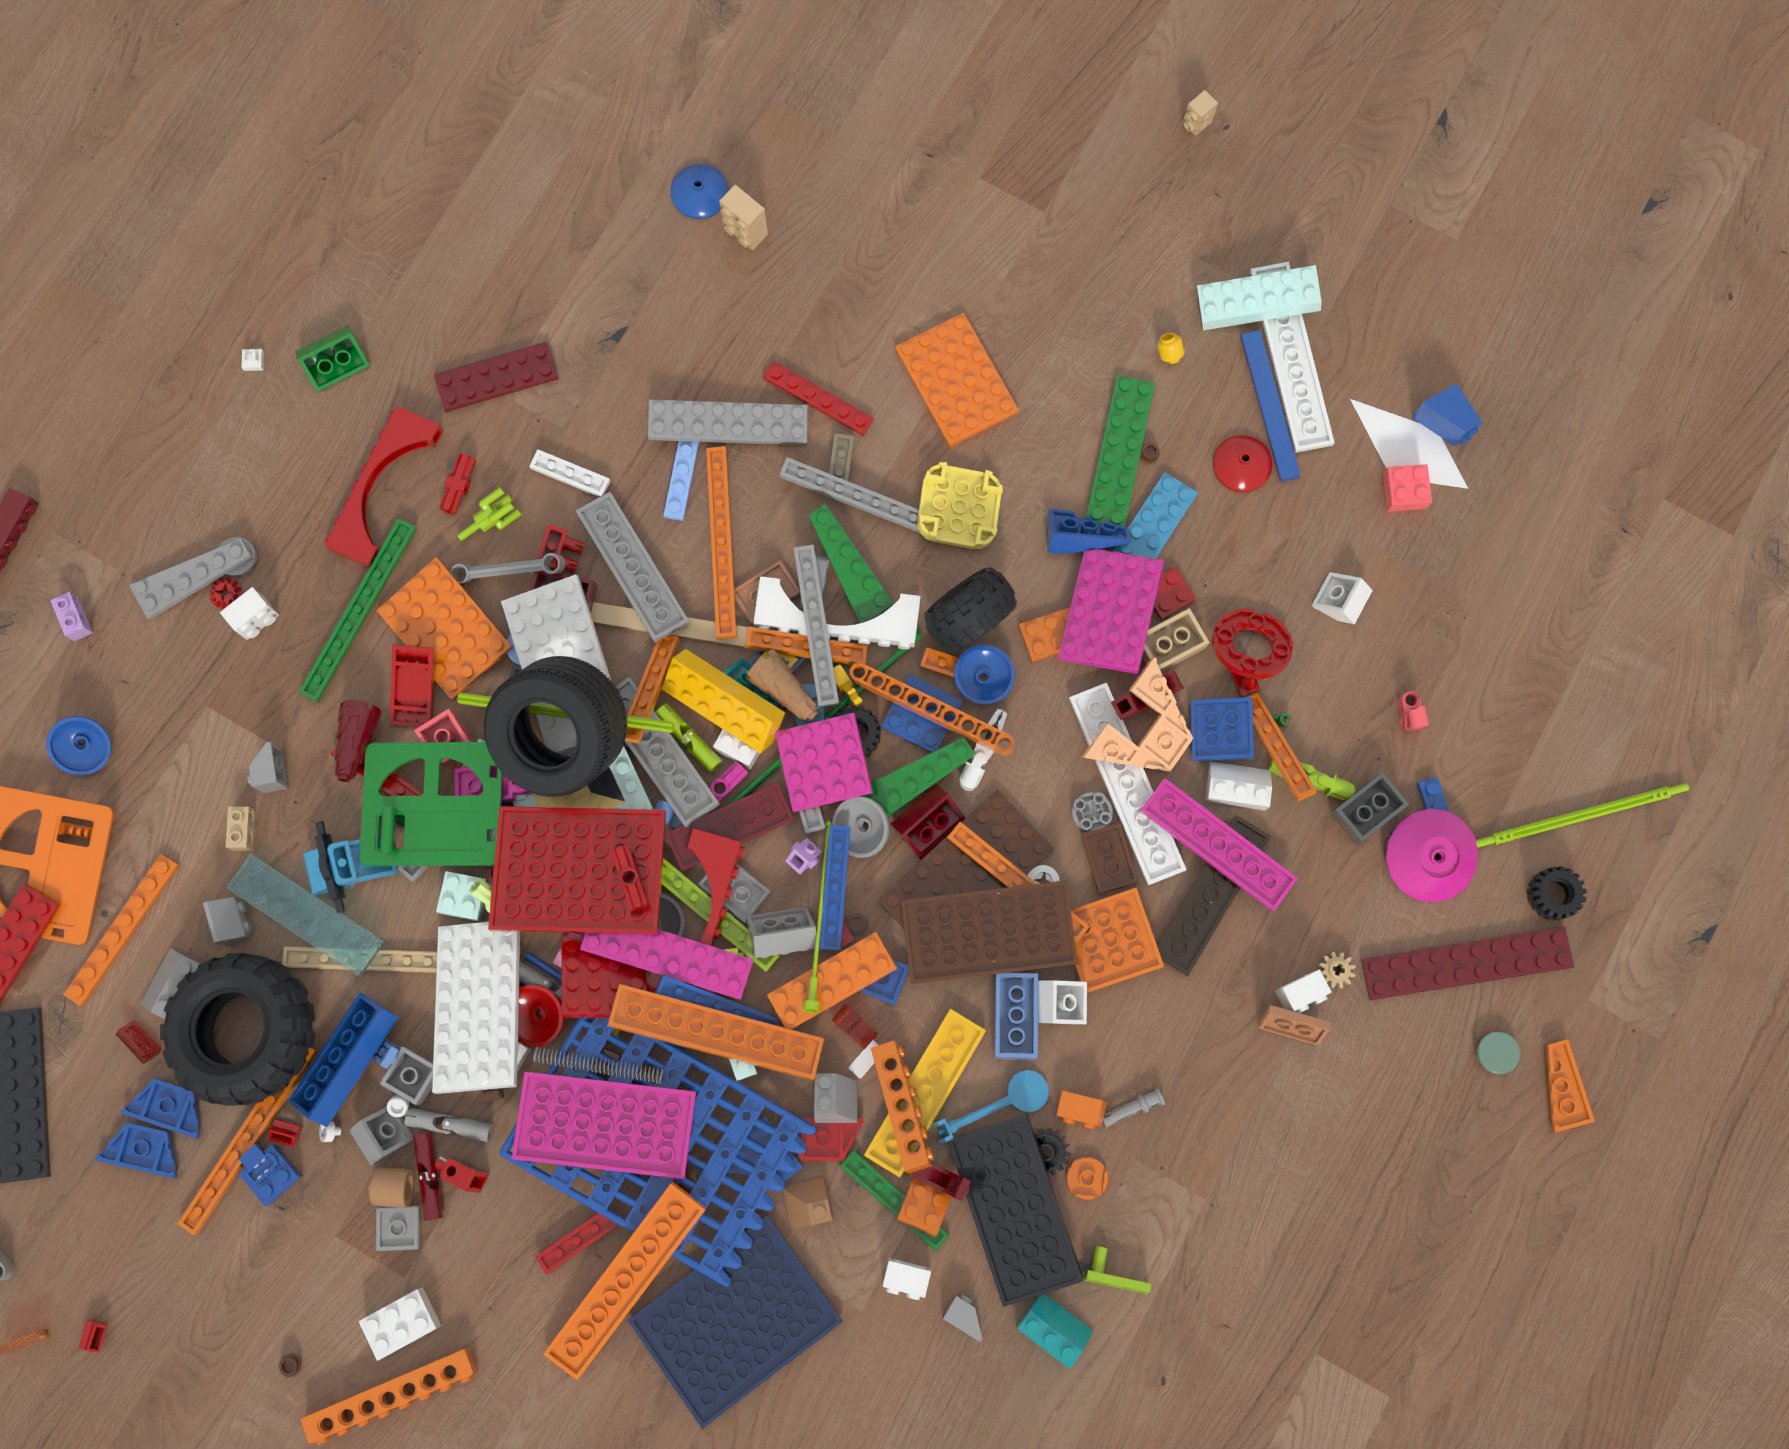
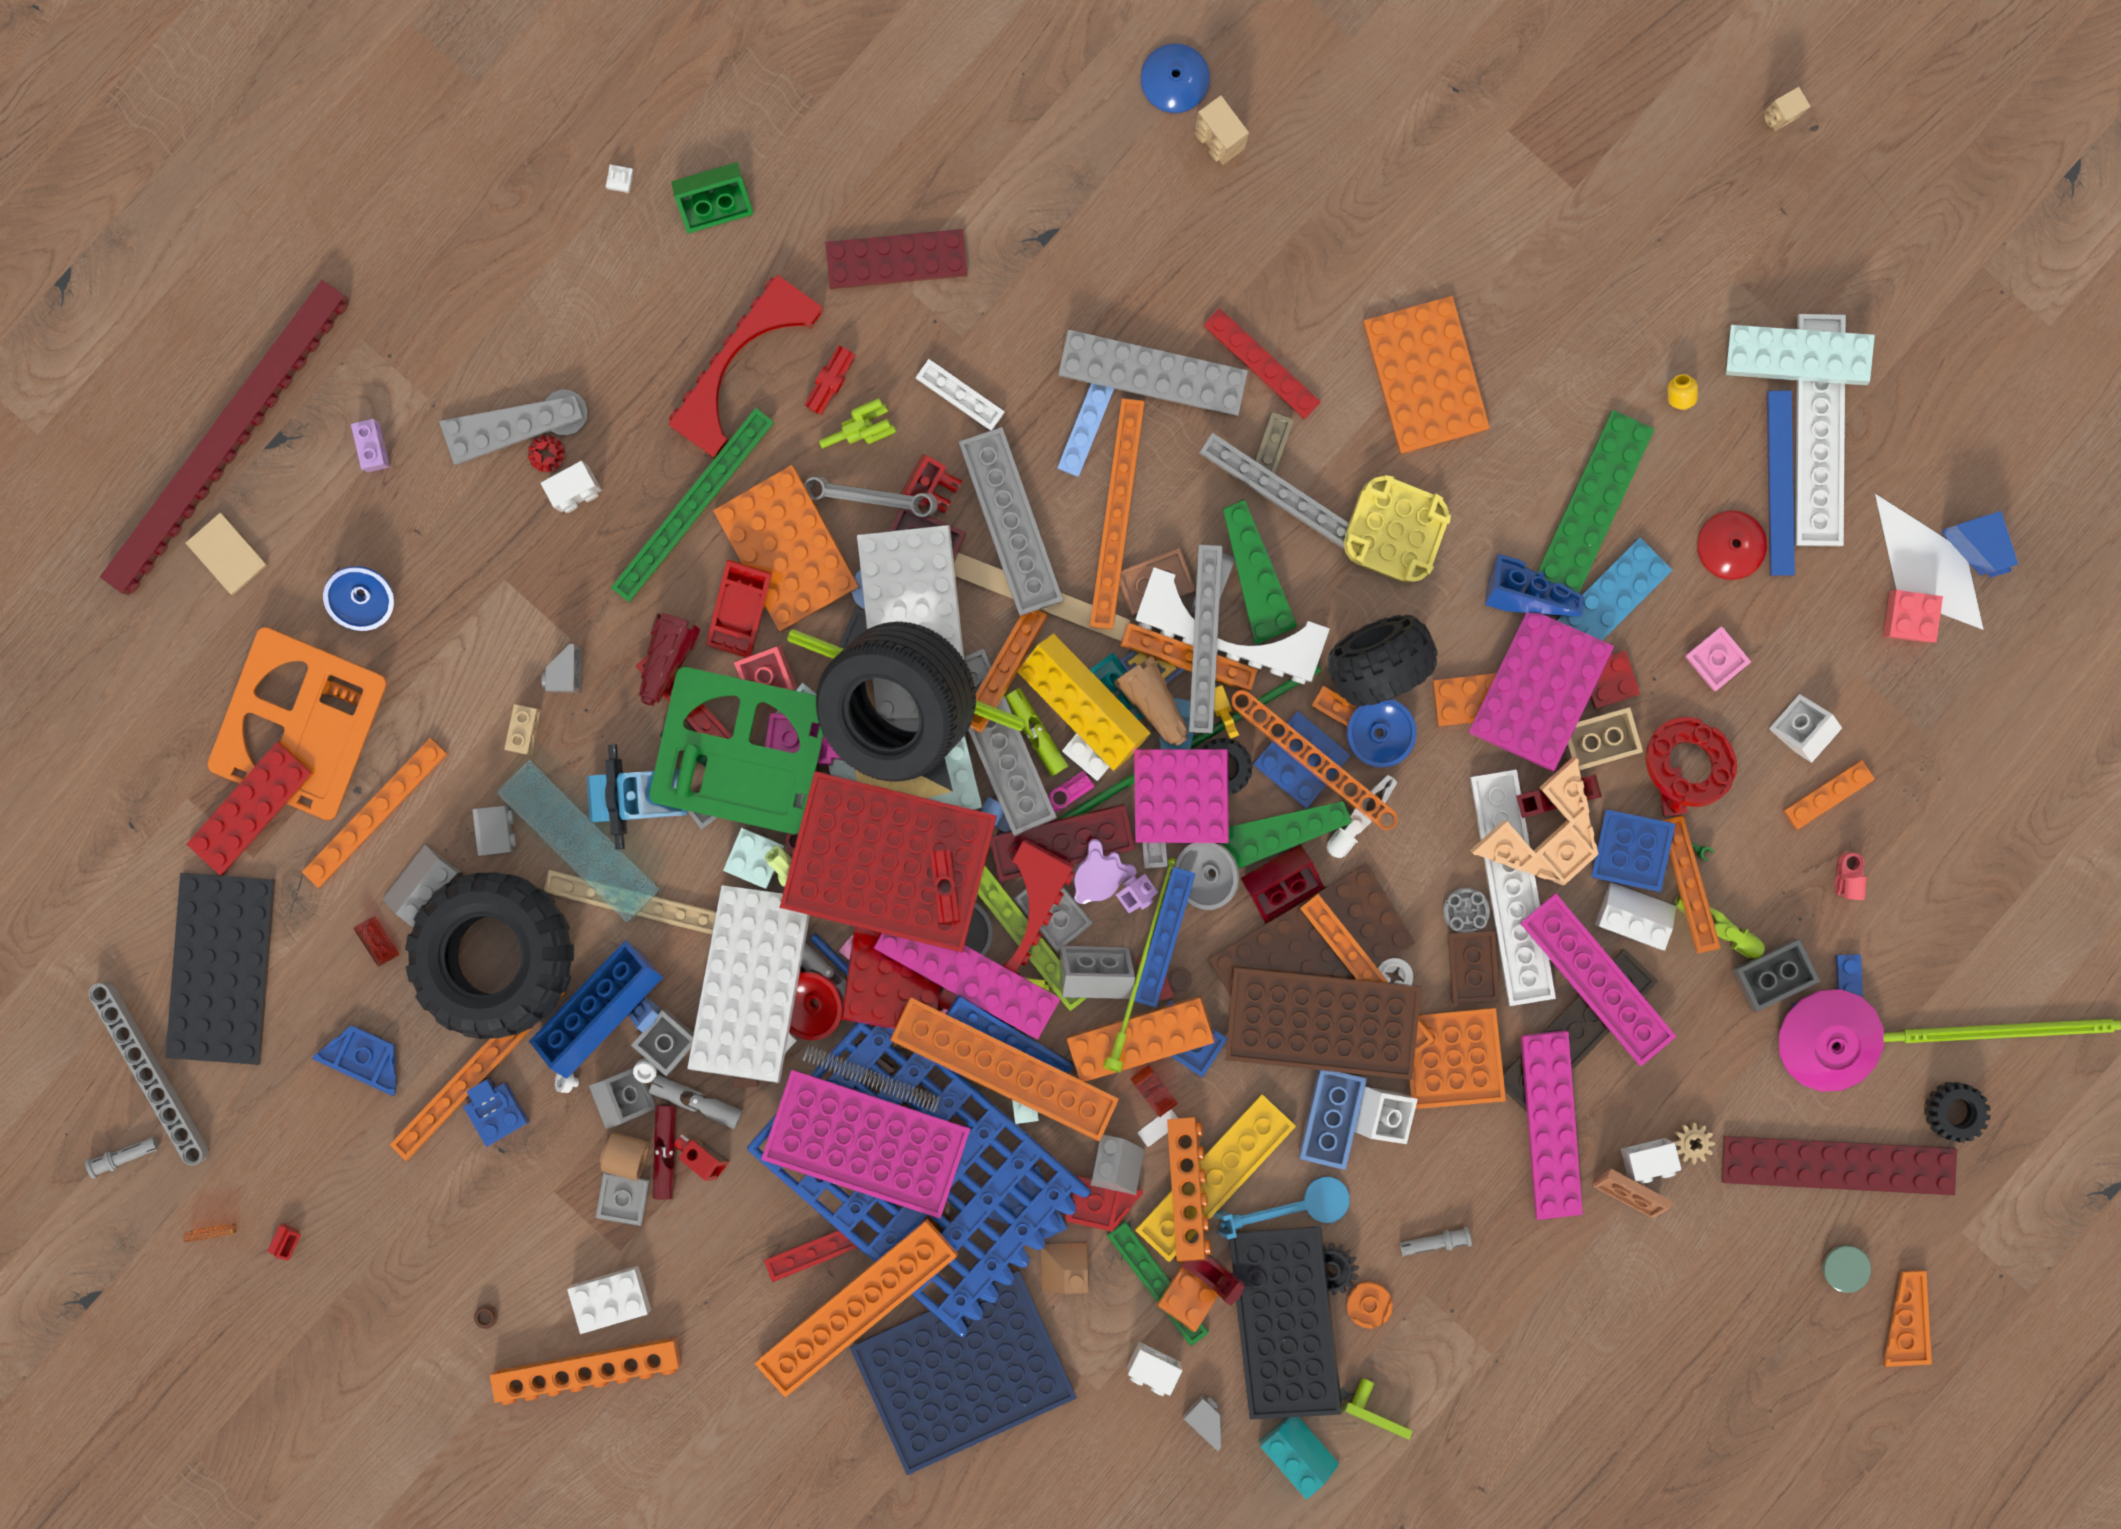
camera: 15 degrees right, 10 degrees up
blue wing [120,1078,200,1139] -> none
red piece [268,1119,303,1147] -> none
orange brick [1057,1091,1107,1130] -> none
reddish brown plate [1140,443,1160,463] -> none
none -> lavender tile [1074,839,1136,904]
none -> dark pink plate [1520,1030,1583,1220]
none -> bright pink plate [1684,626,1751,692]
none -> orange plate [1783,760,1875,830]

